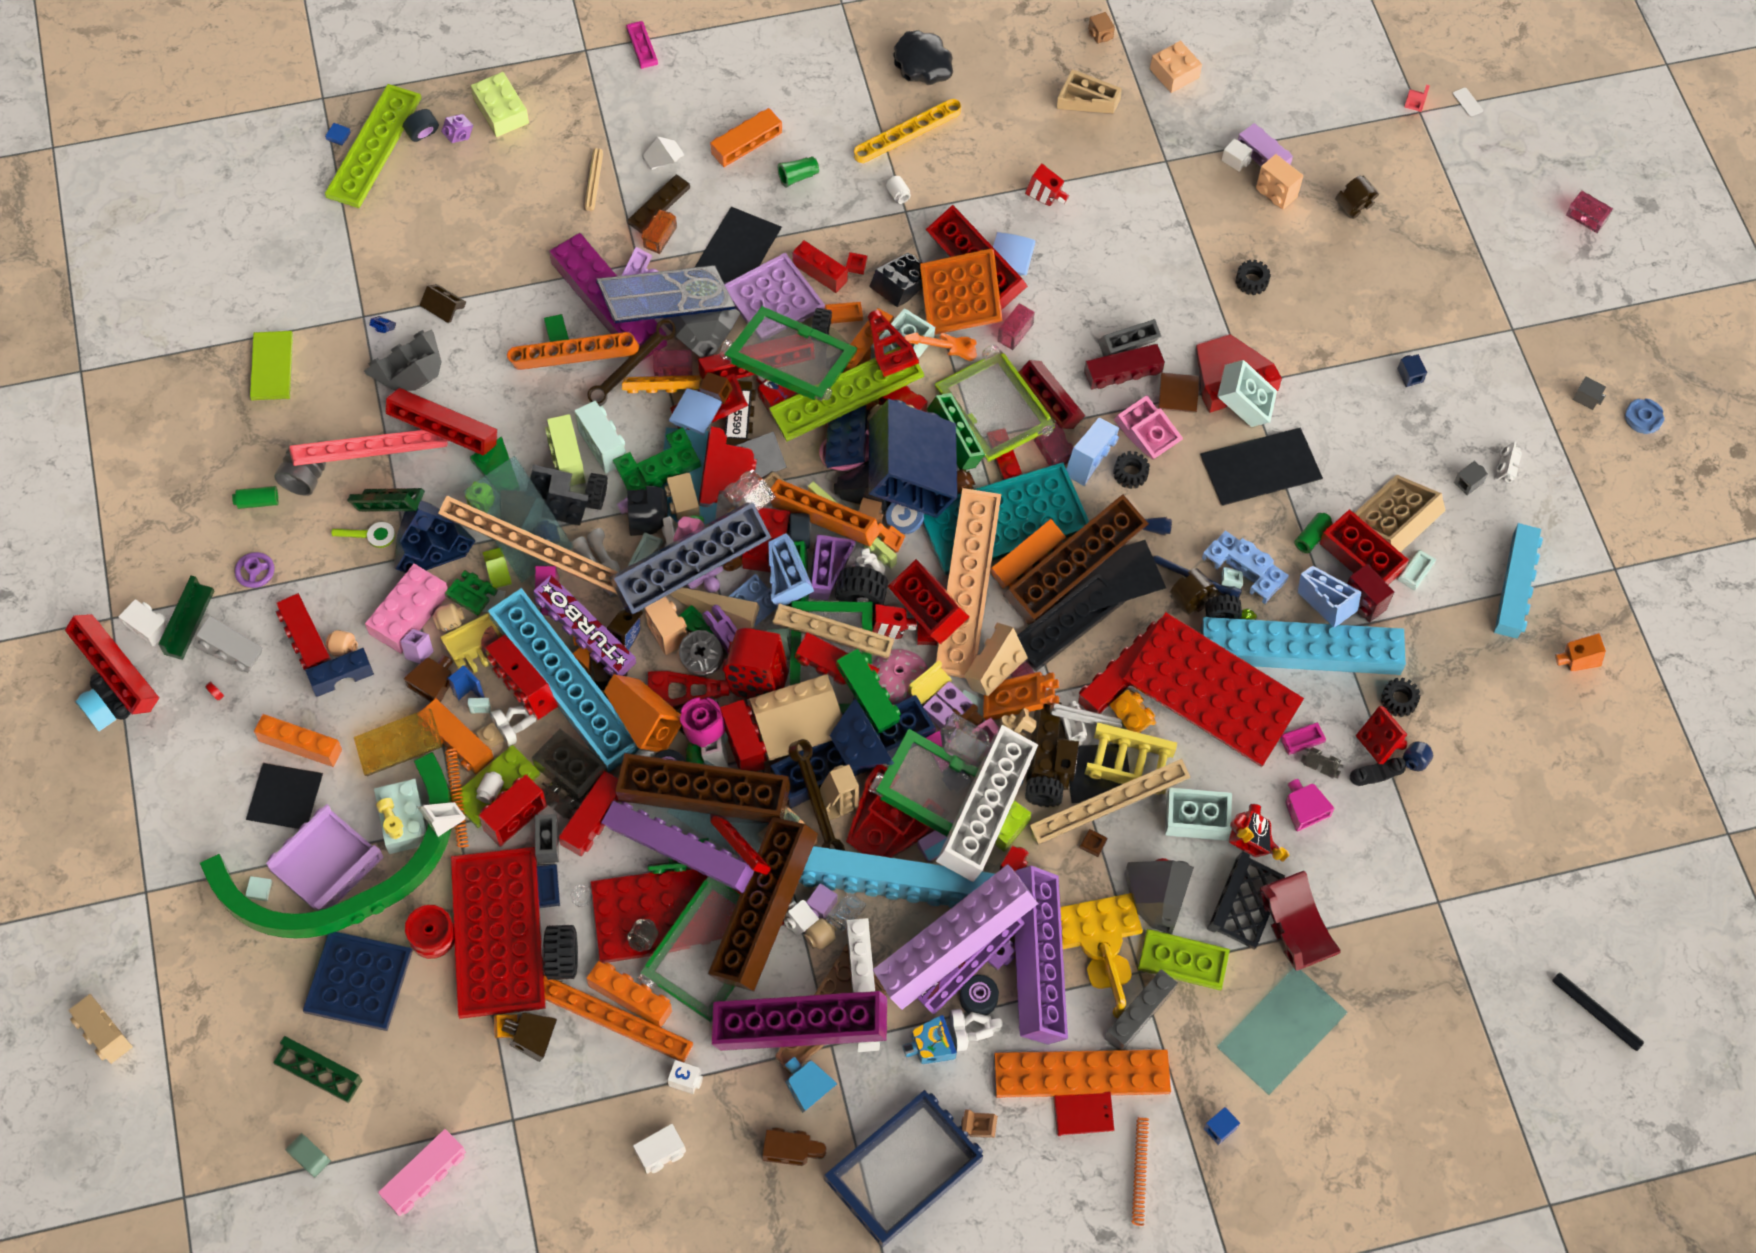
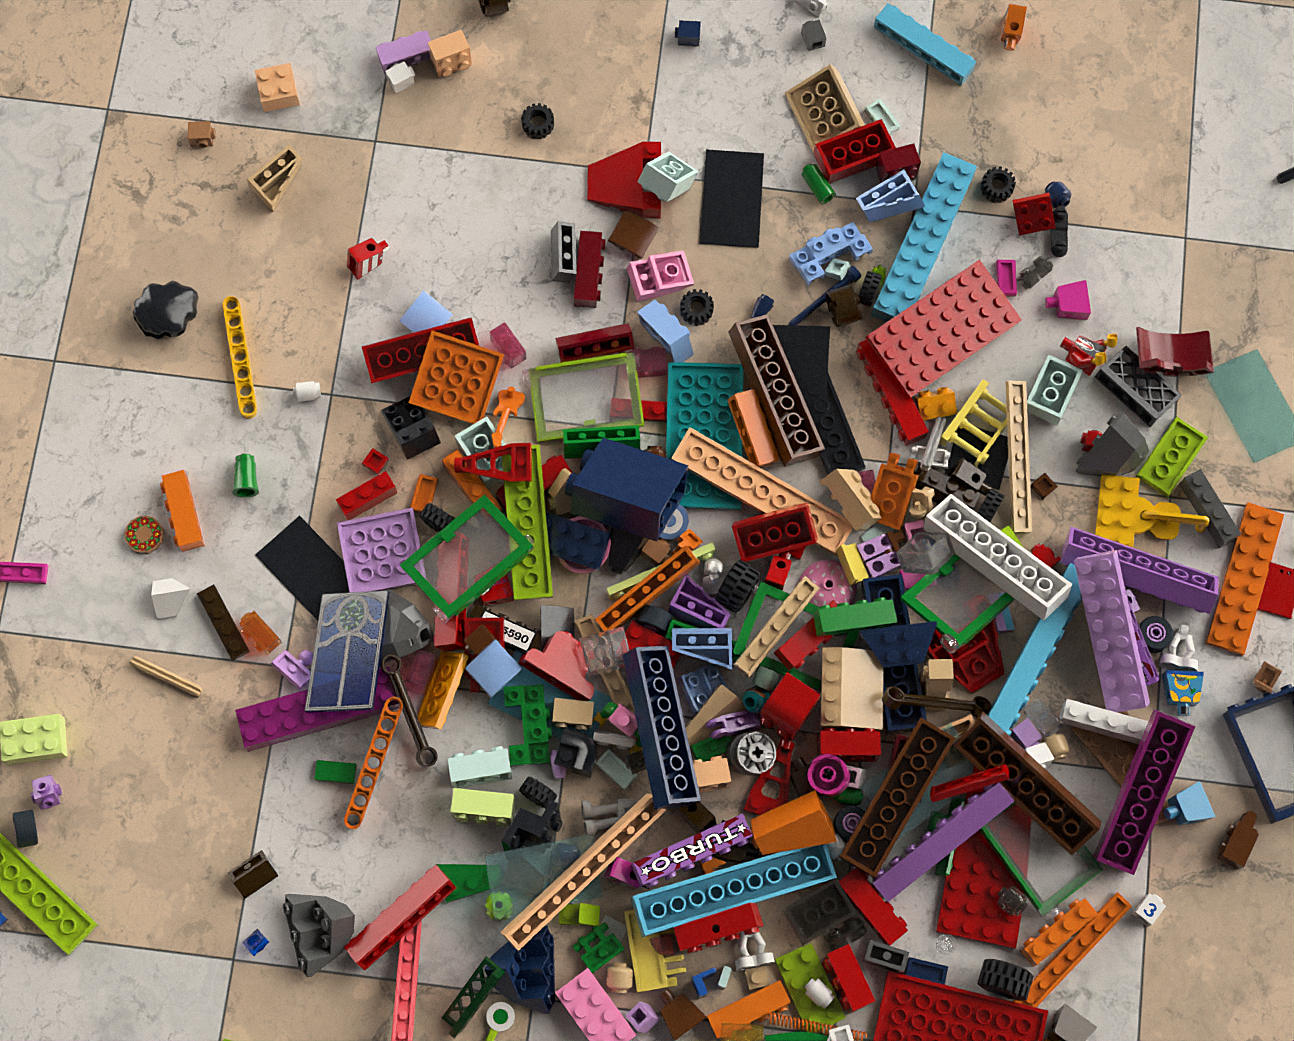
camera: 70 degrees left, 10 degrees up
white brick [633,1124,686,1174] -> none
none -> tile [124,515,164,554]

